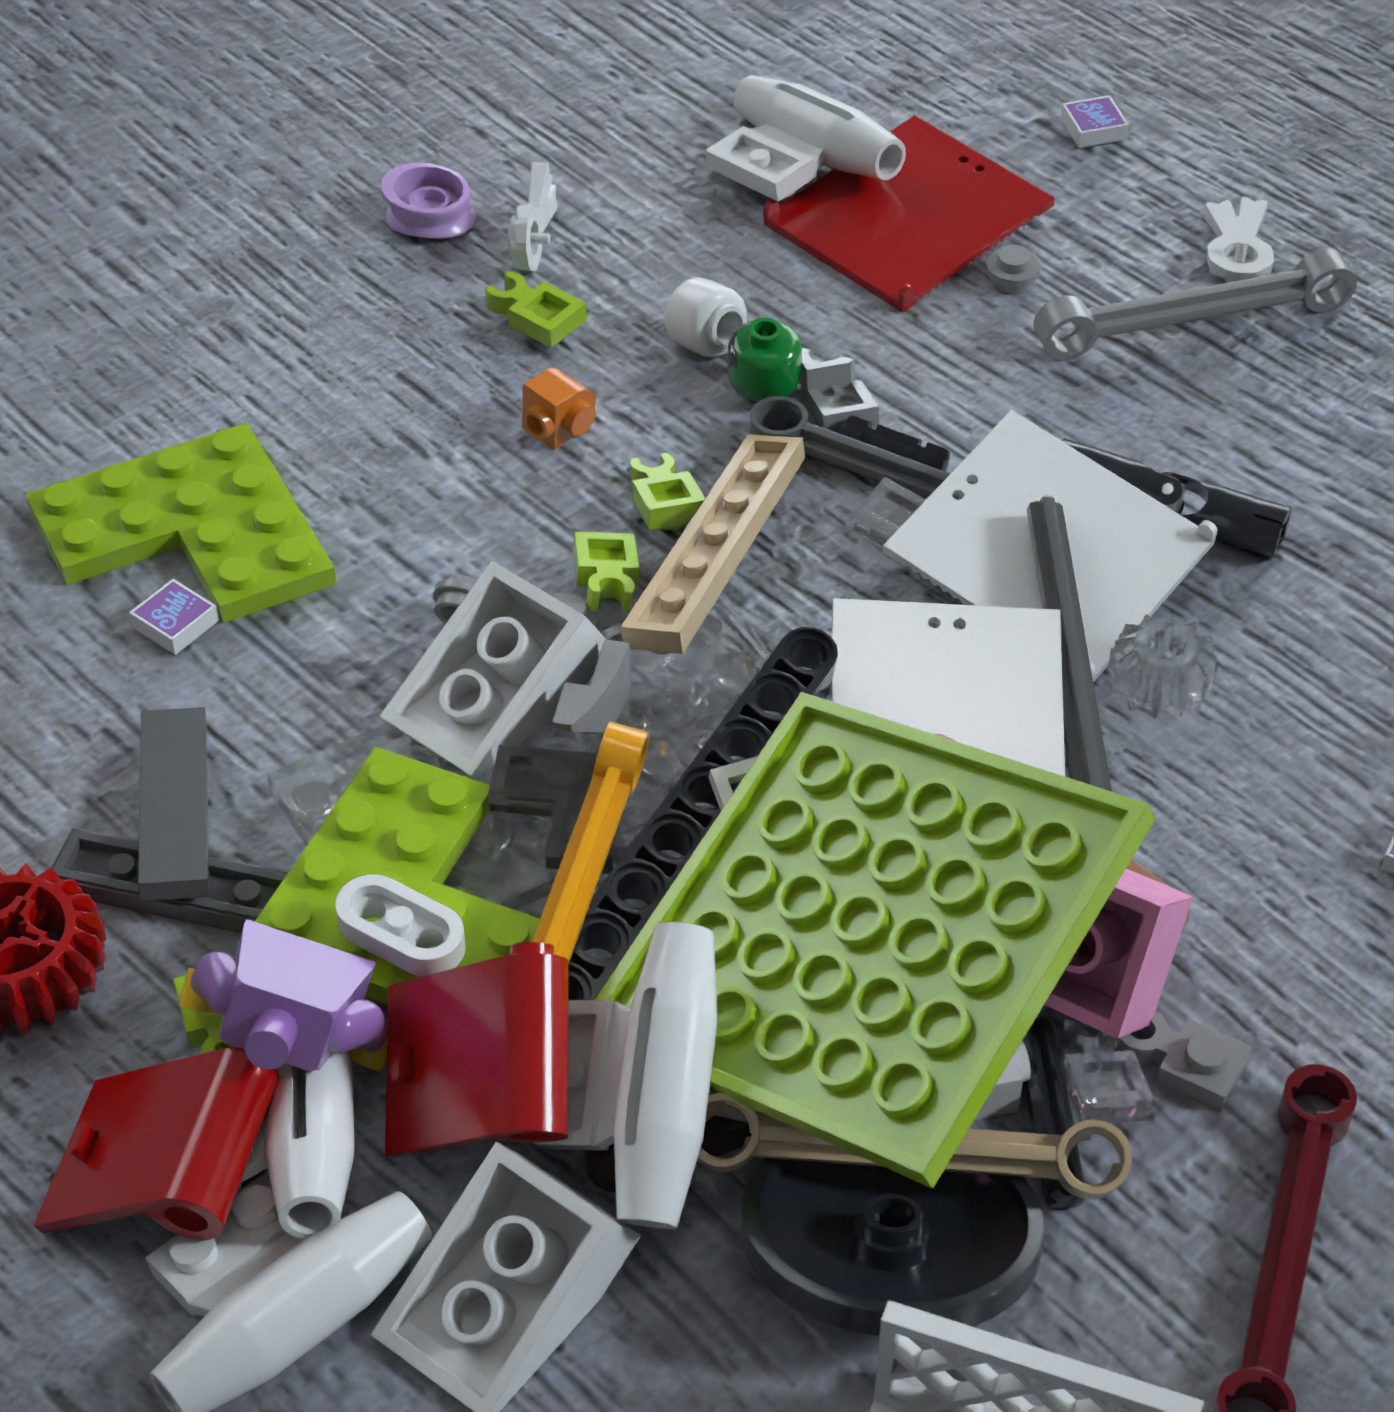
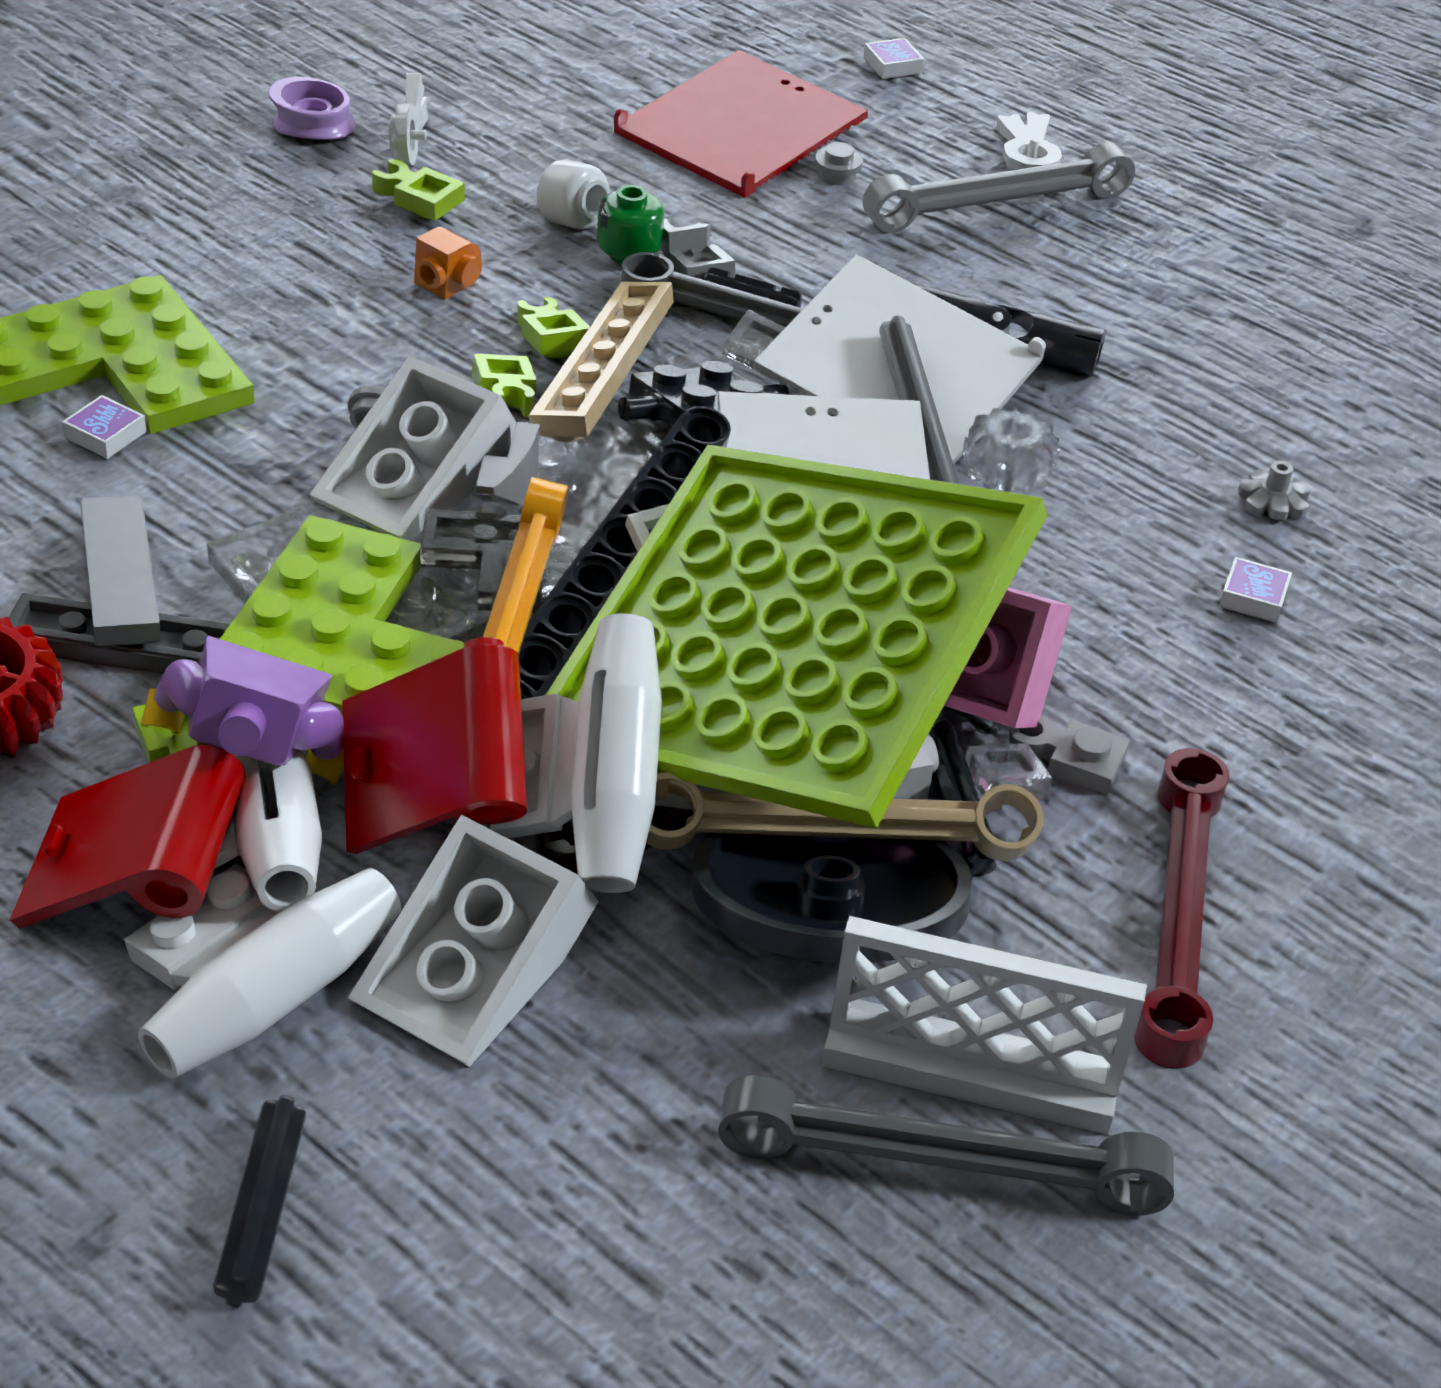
camera: 10 degrees left, 5 degrees down
white plate [335,874,465,977] -> none
white plate [705,75,906,202] -> none
none -> black plate [618,361,790,425]

